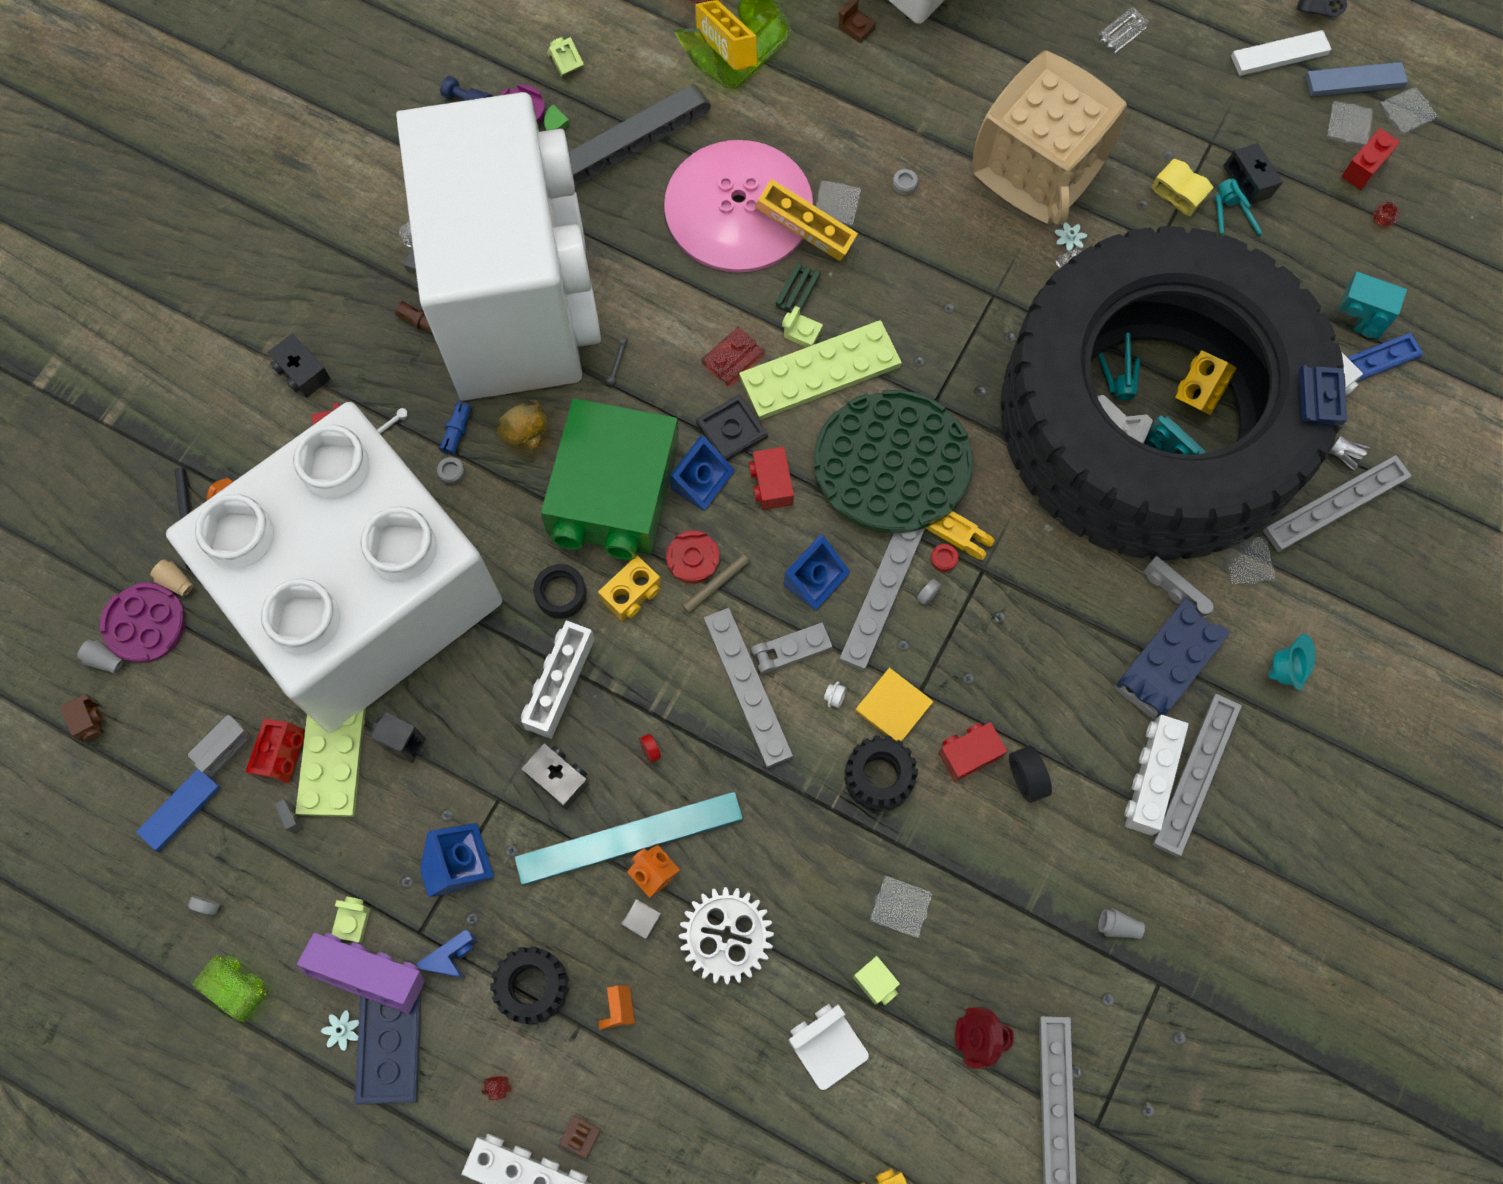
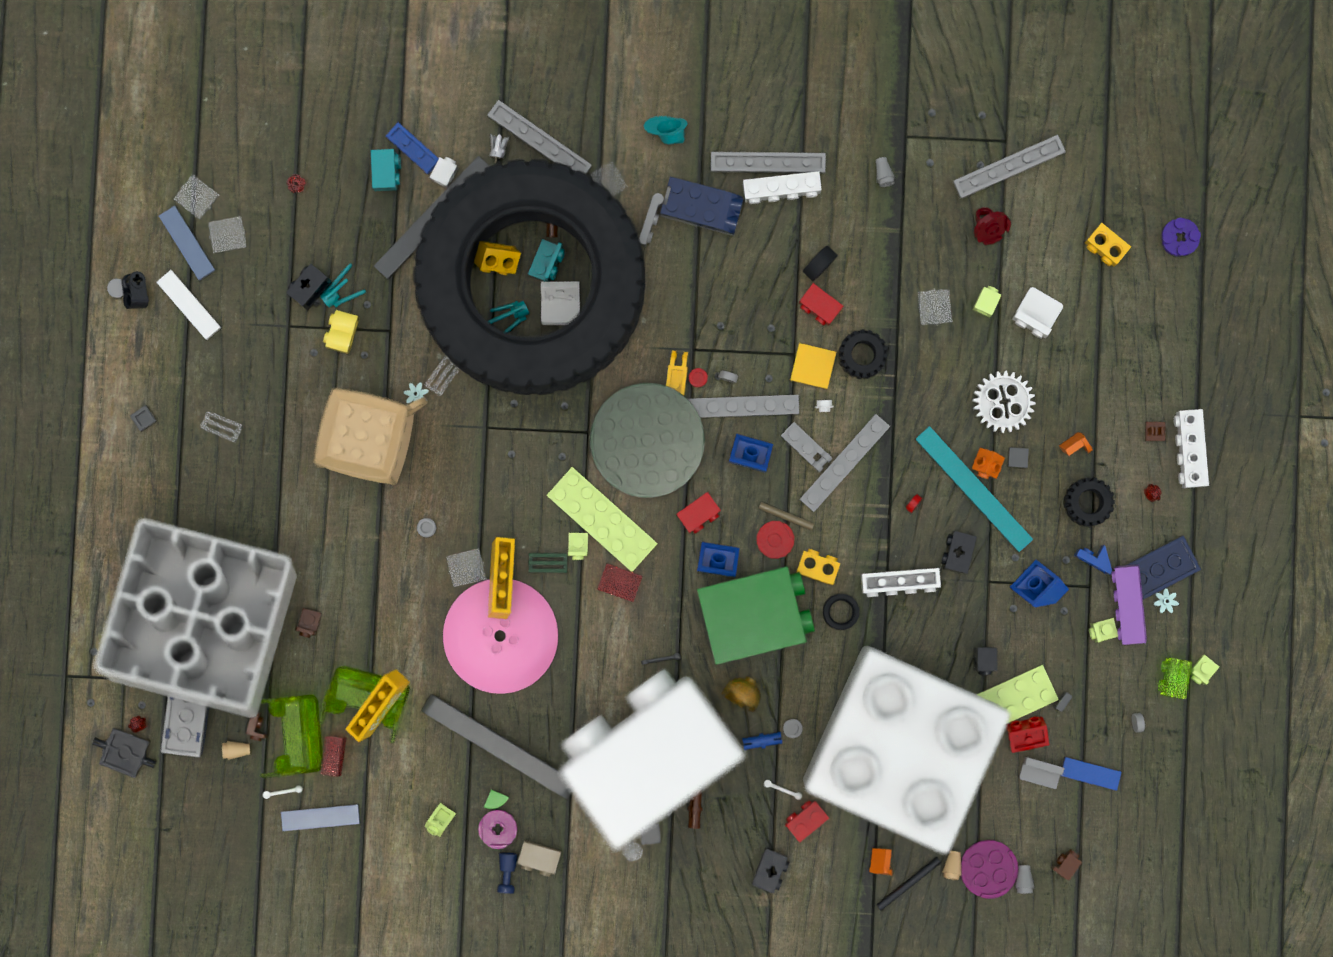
camera: 115 degrees left, 15 degrees up
black tile [696,394,768,461] -> none
dark blue plate [1299,365,1347,425] -> none
red brick [1341,128,1400,191] -> none
none -> yellowish green bracket [1189,655,1219,685]

